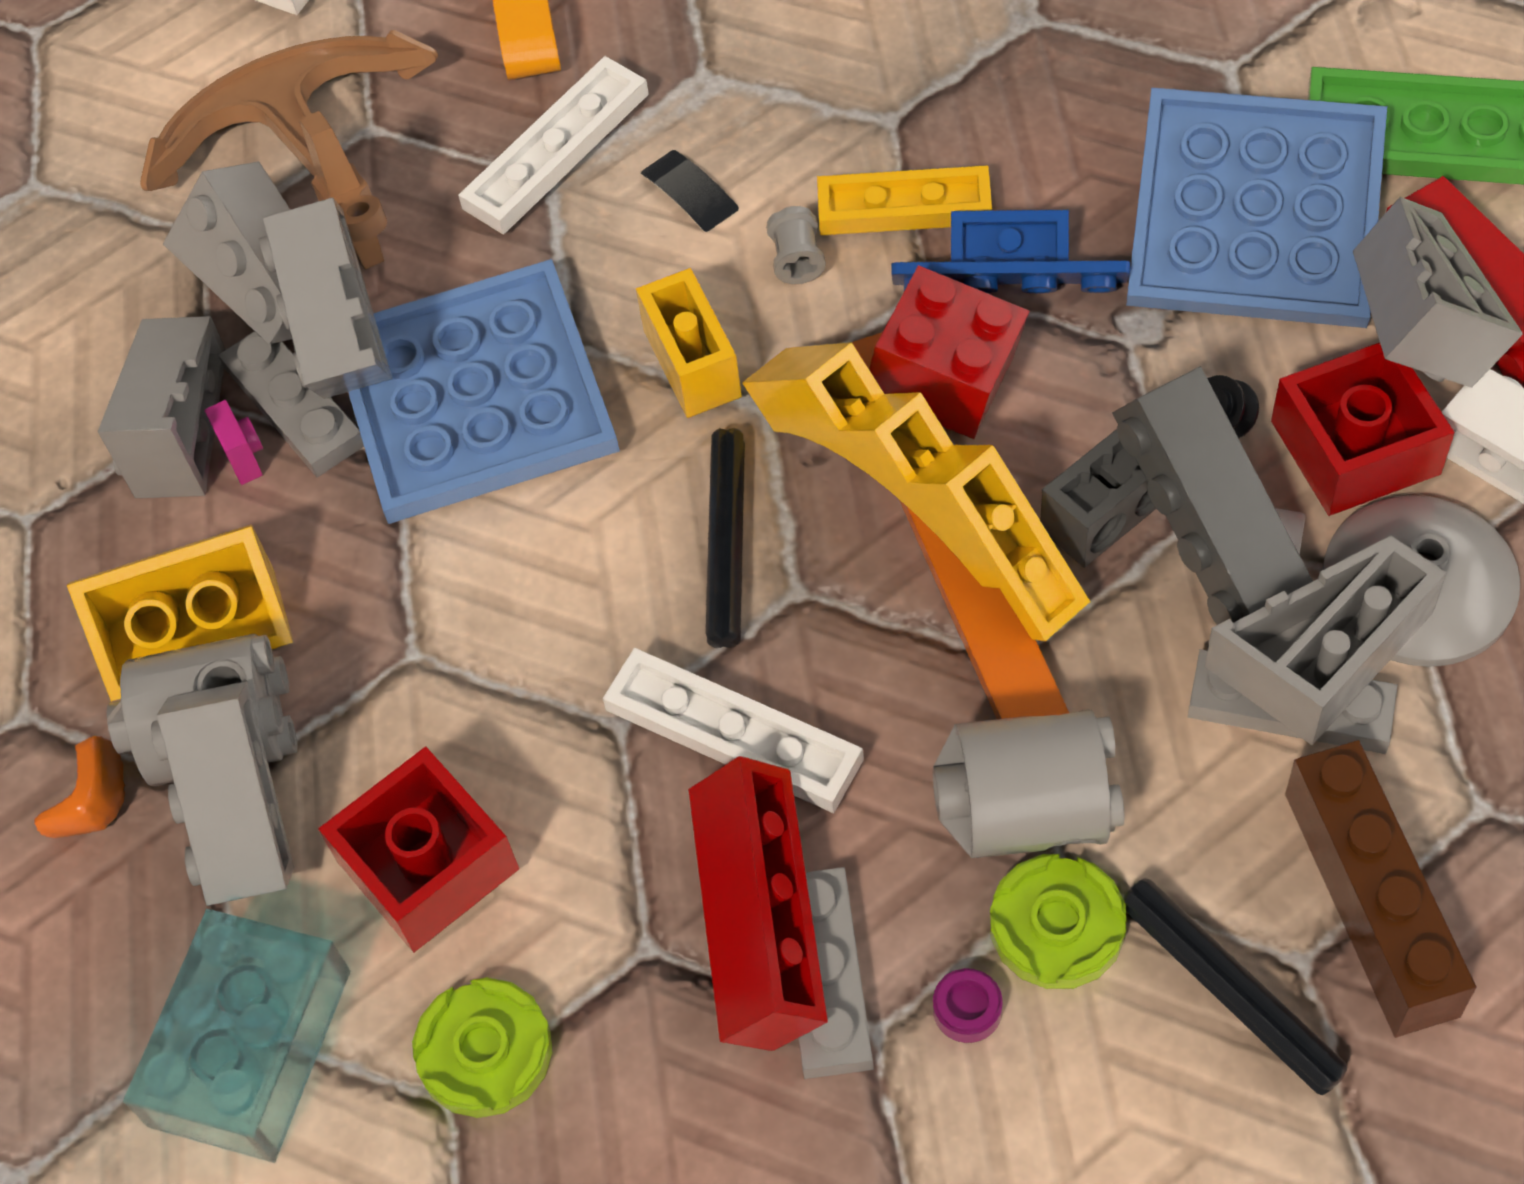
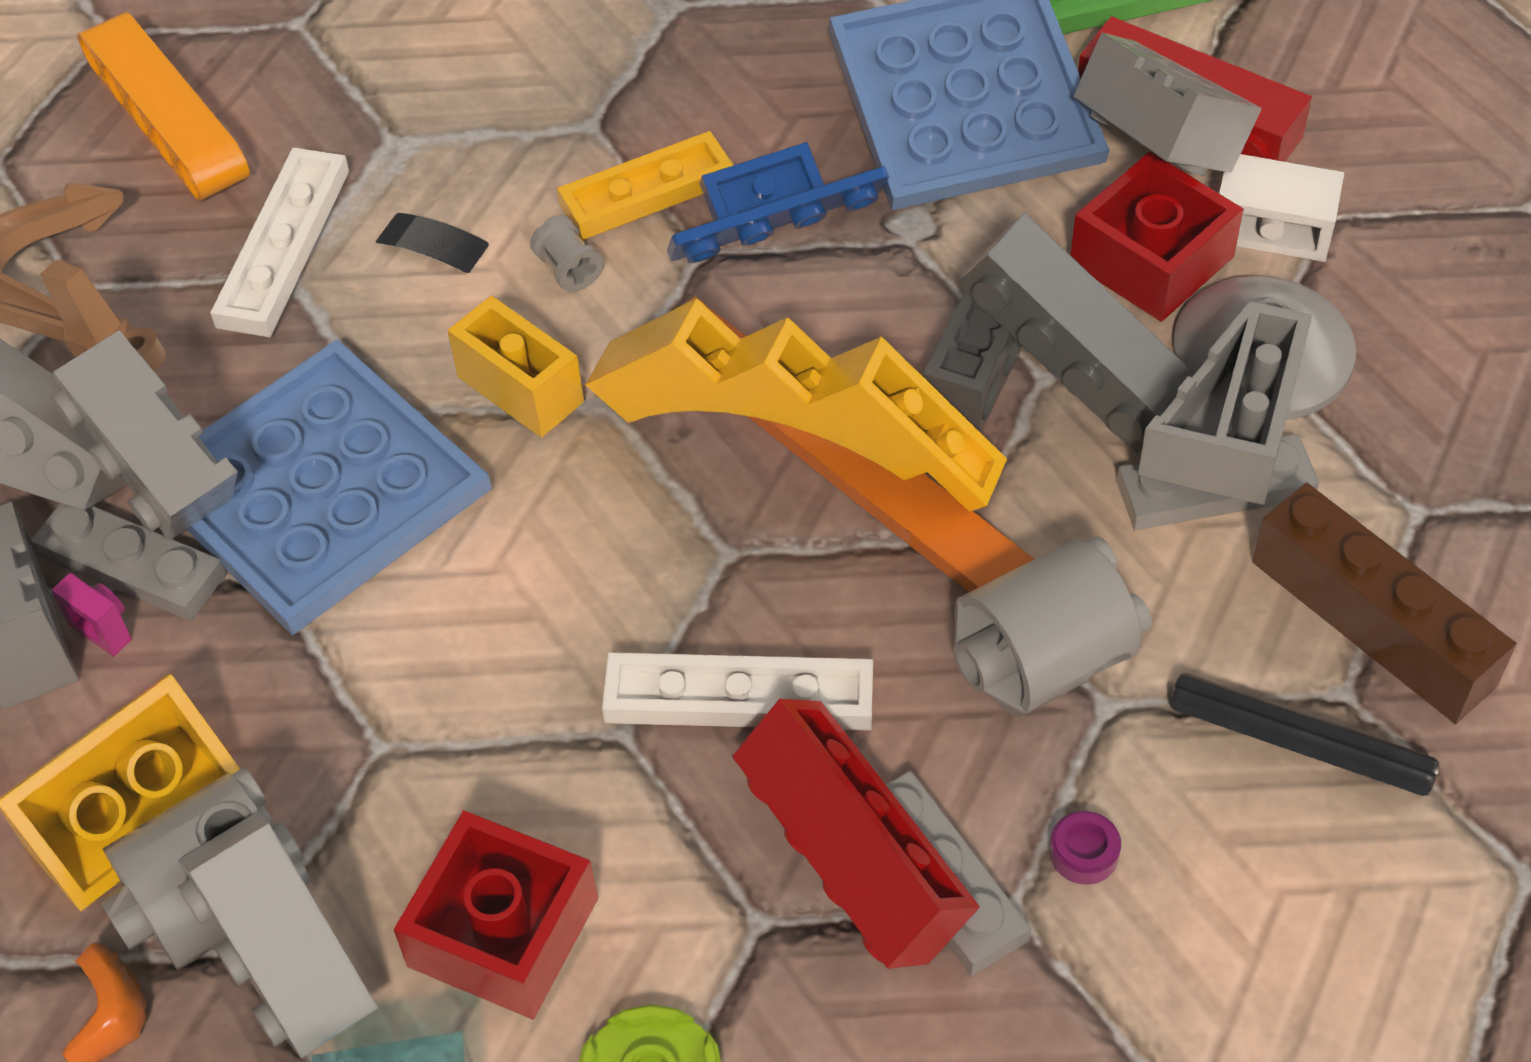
camera: 30 degrees left, 5 degrees down
black axle [705,428,745,648] -> none
red brick [869,265,1030,439] -> none
lime tile [990,854,1126,989] -> none

